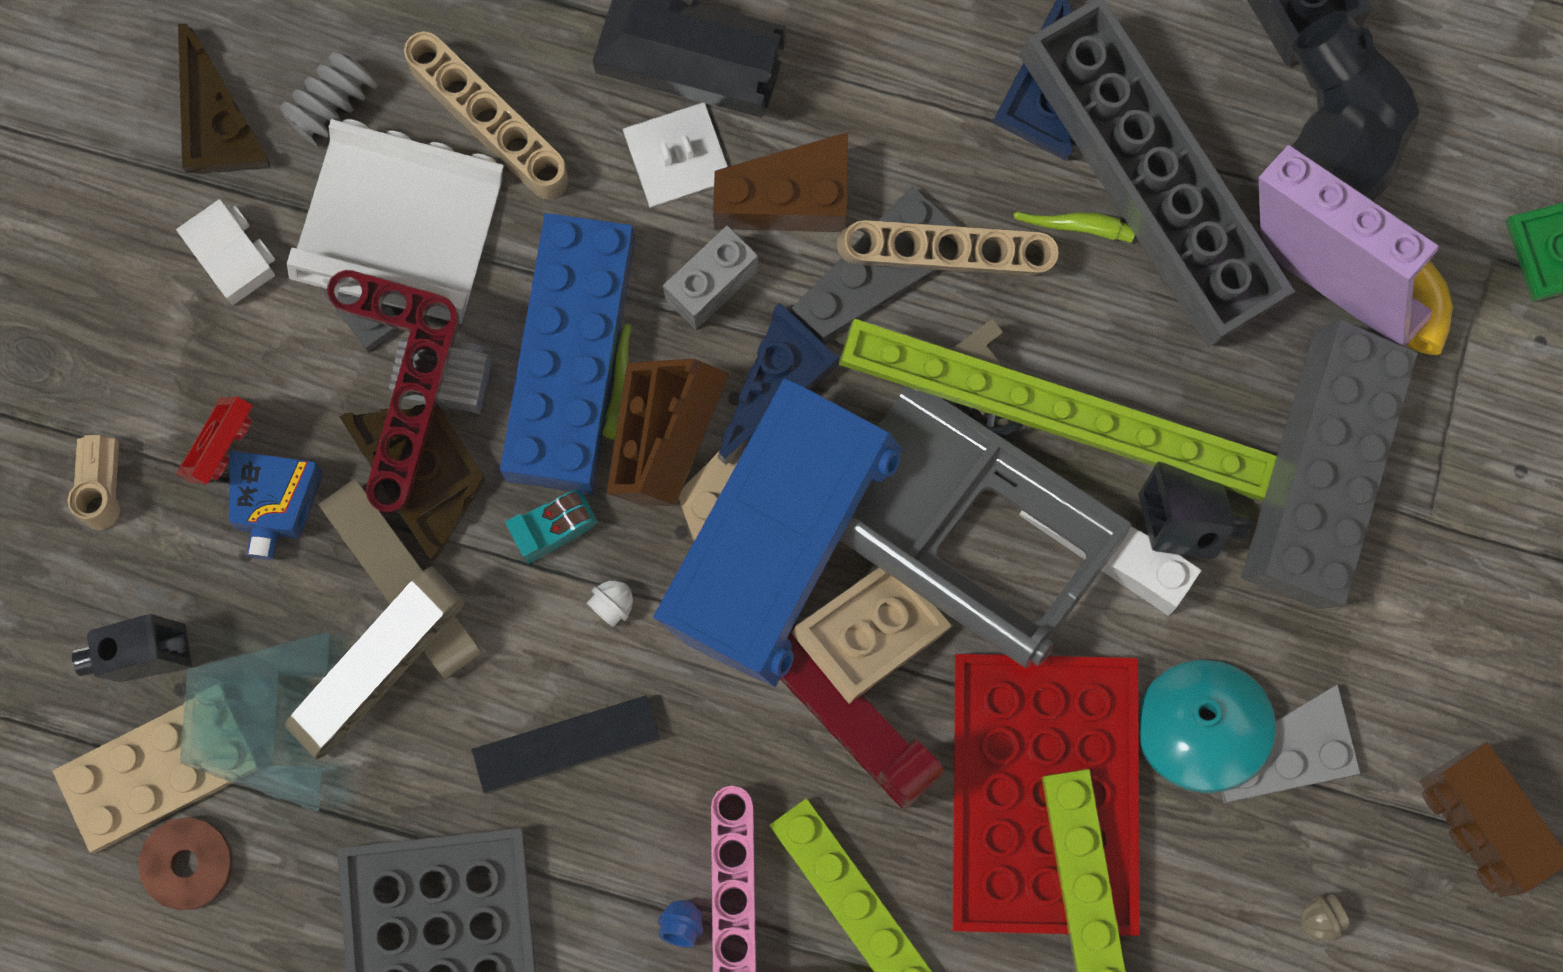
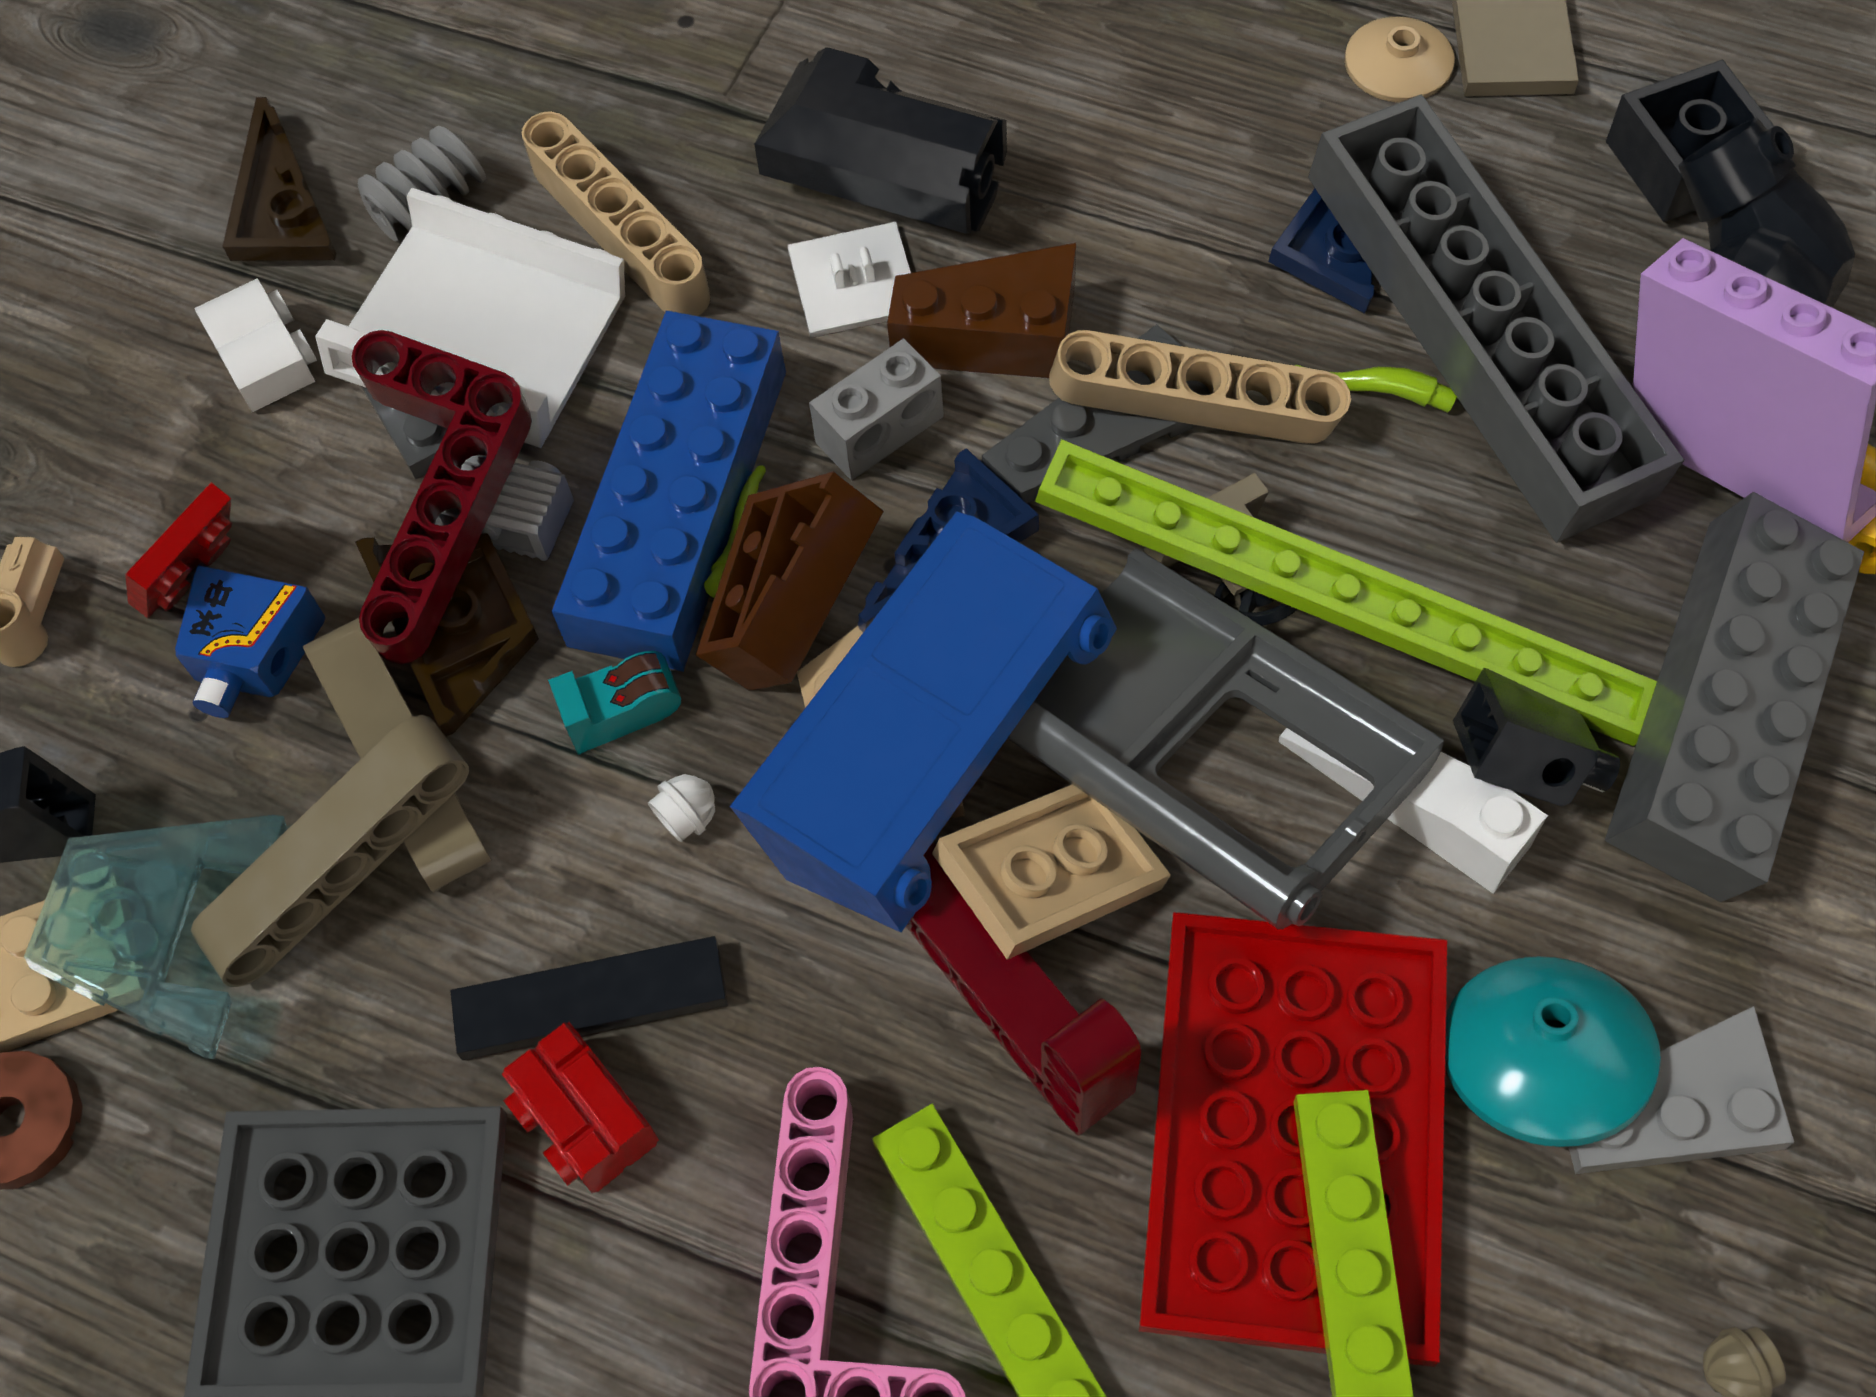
camera: 10 degrees right, 15 degrees down
blue plate [658,900,704,948] -> none
none -> red brick [502,1022,659,1194]

